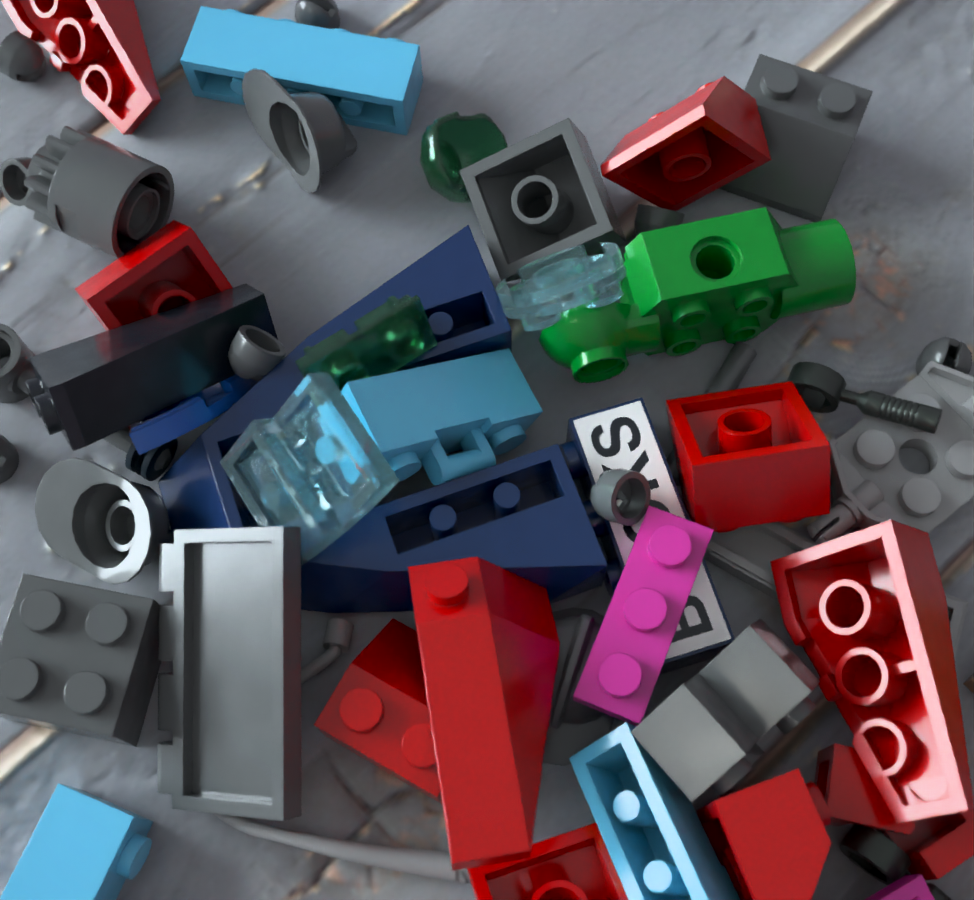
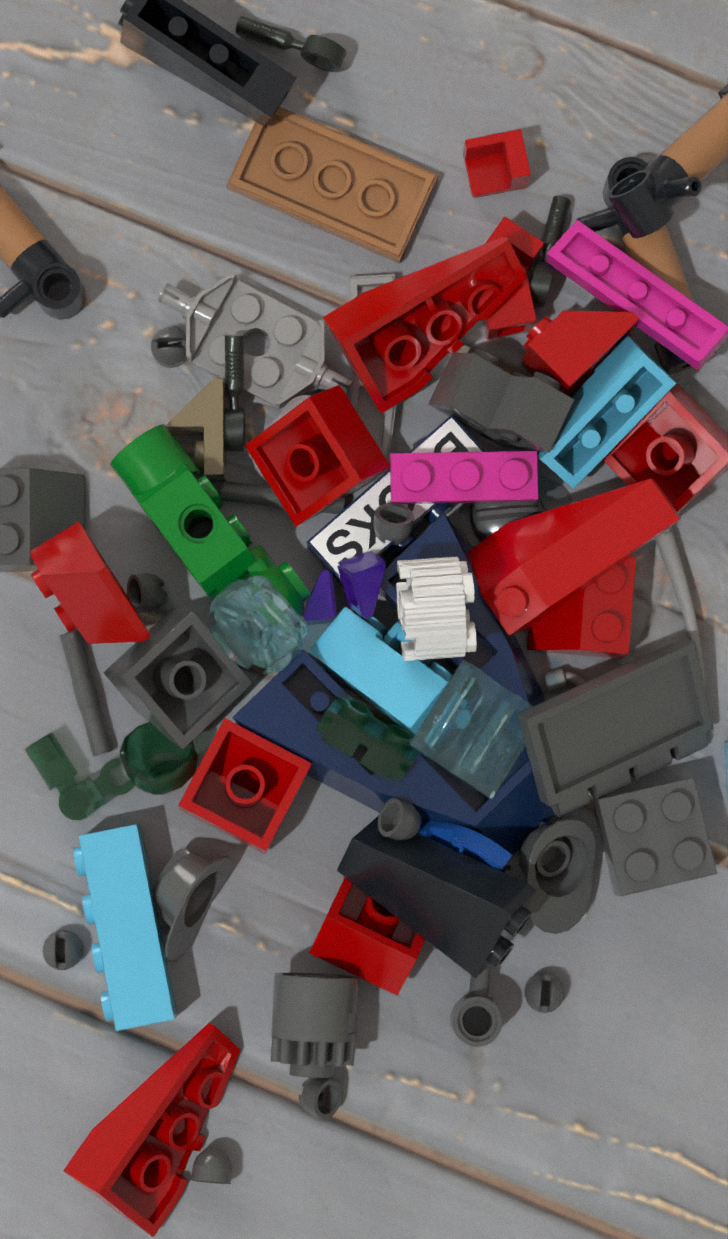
camera: 120 degrees left, 15 degrees up
none -> clear green bar [25,732,135,821]
none -> dark grey piece [60,631,112,756]
none -> dark tan slope [166,379,226,482]
none -> red slope [178,718,312,854]
none -> dark purple slope [300,570,337,626]
none -> dark purple slope [337,551,385,619]
none -> white brick [396,557,477,661]

